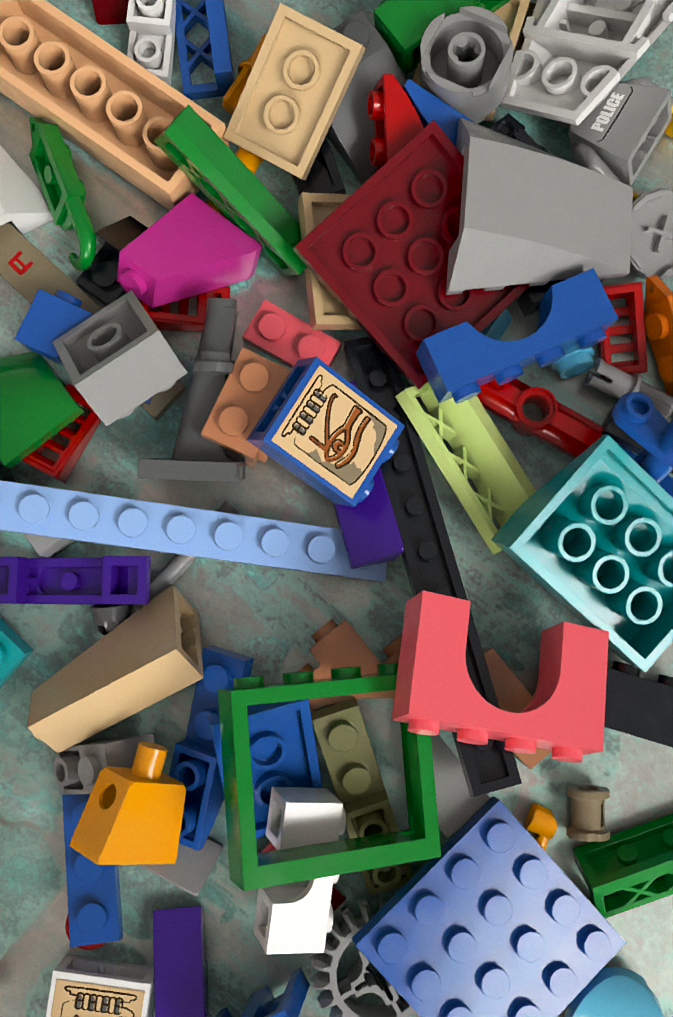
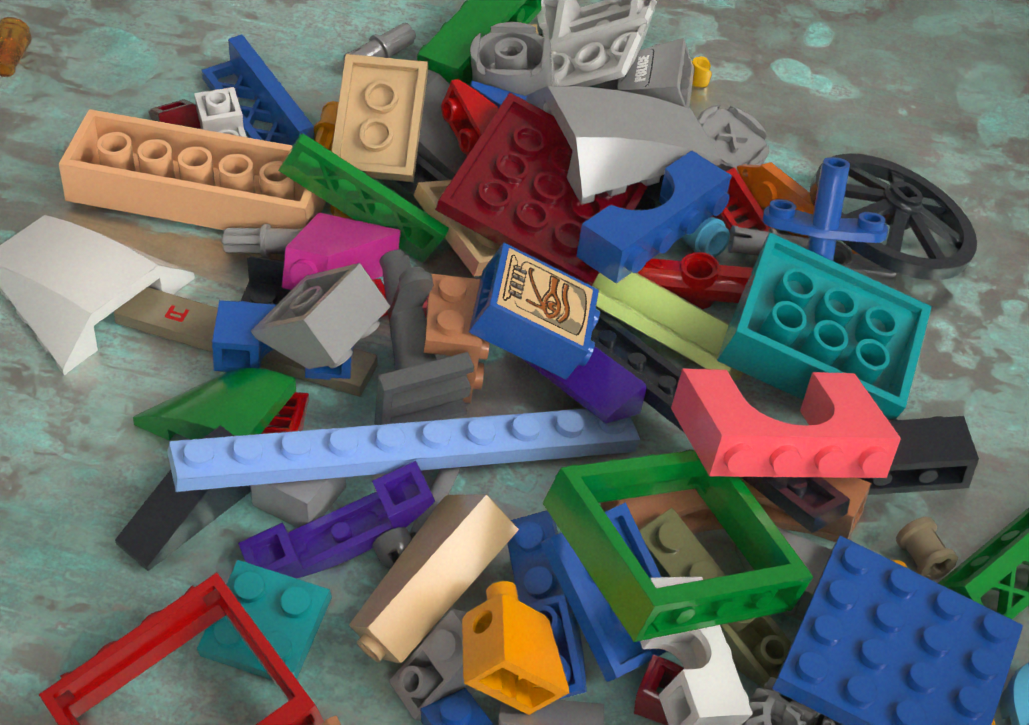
camera: 25 degrees left, 35 degrees down
green plate [29,117,96,271] -> none
none -> light grey axle [222,224,303,258]

